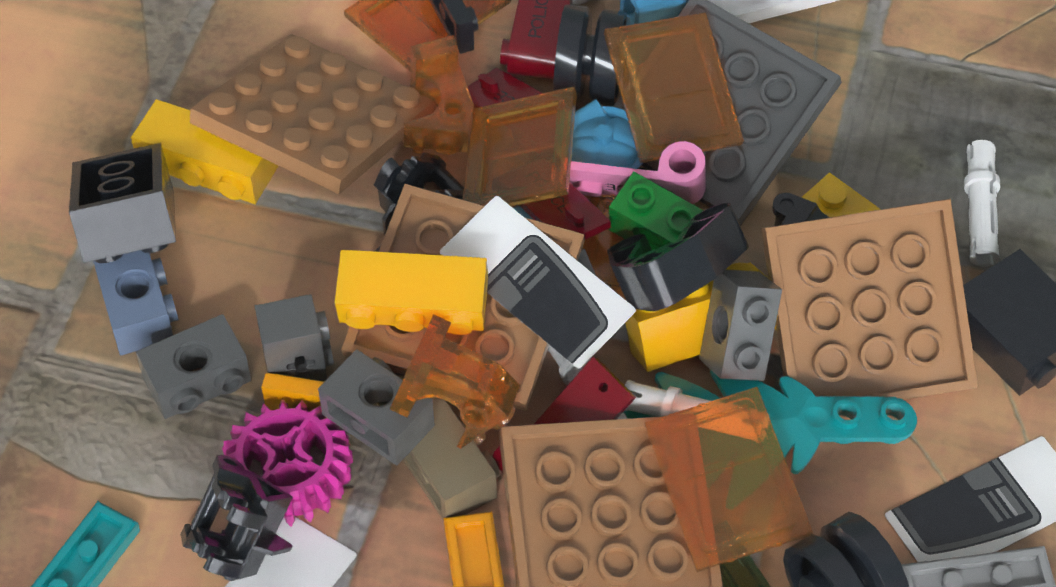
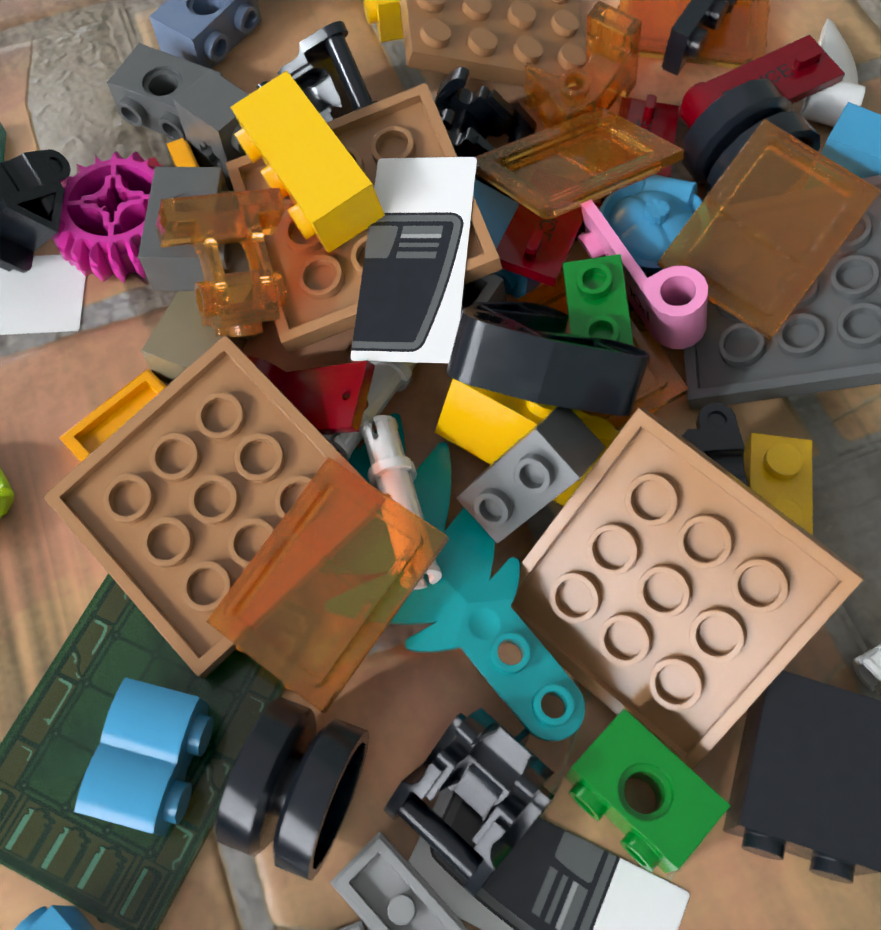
camera: 55 degrees right, 10 degrees up
none -> black piece [257,21,378,122]
none -> black piece [384,708,554,897]
none -> green brick [564,708,731,873]

